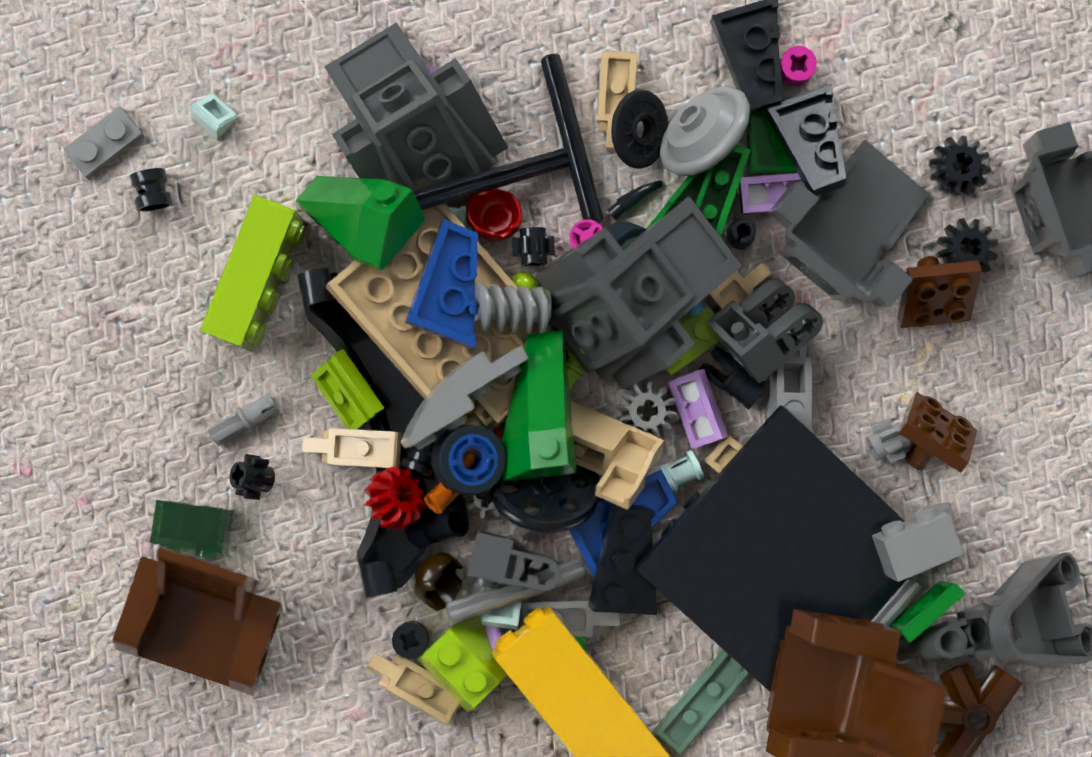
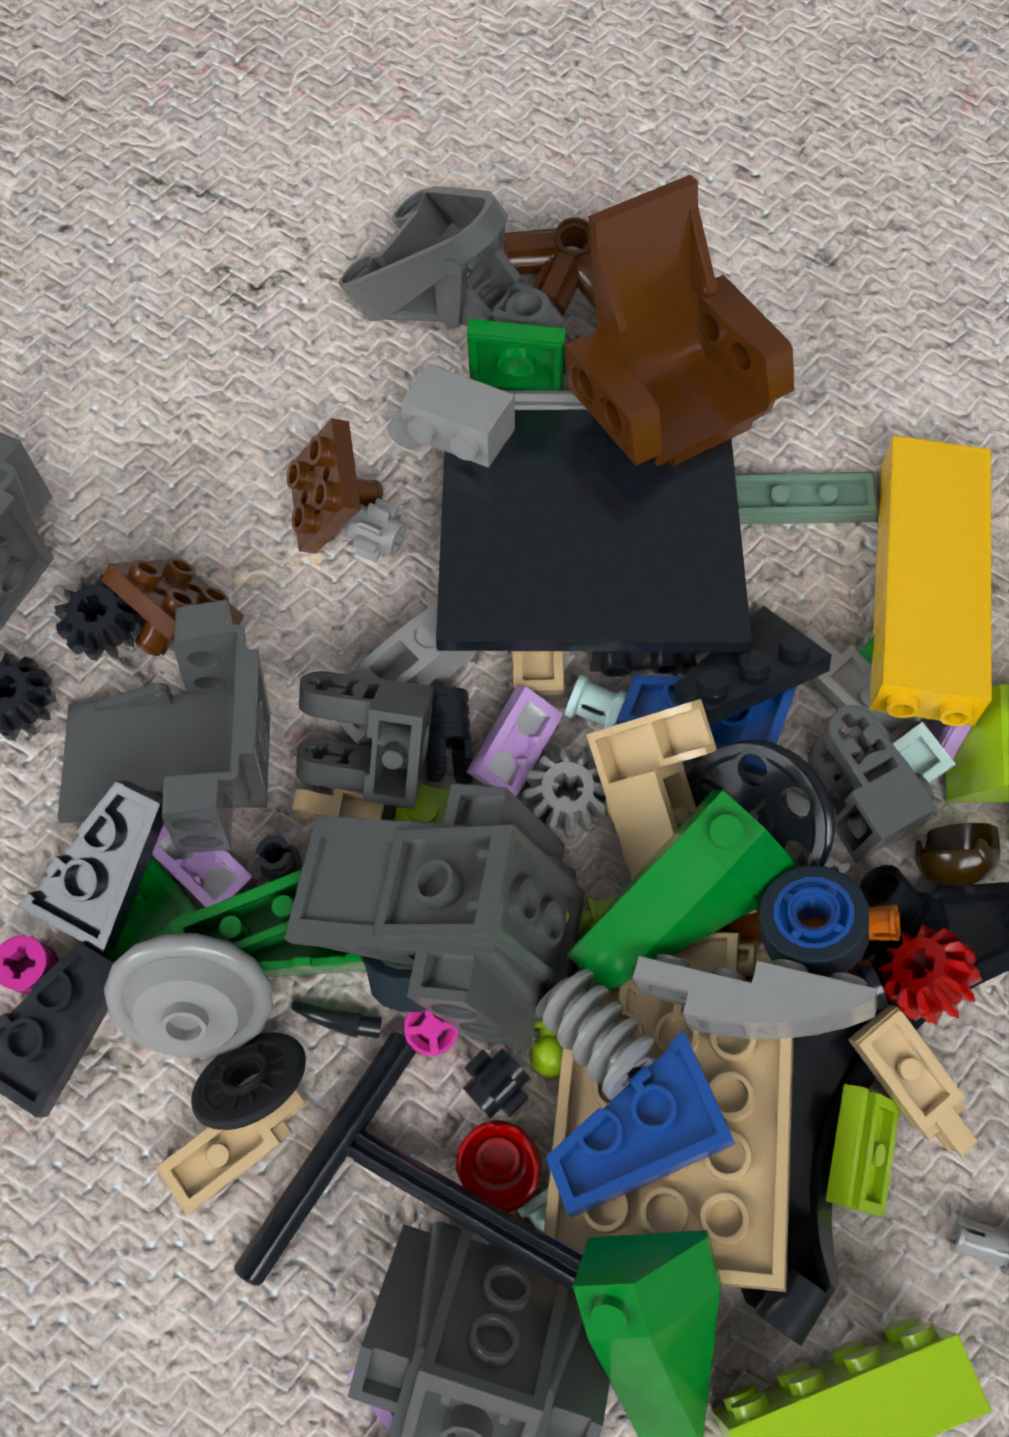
camera: 130 degrees left, 15 degrees down
light grey axle [447,559,586,623] -> none

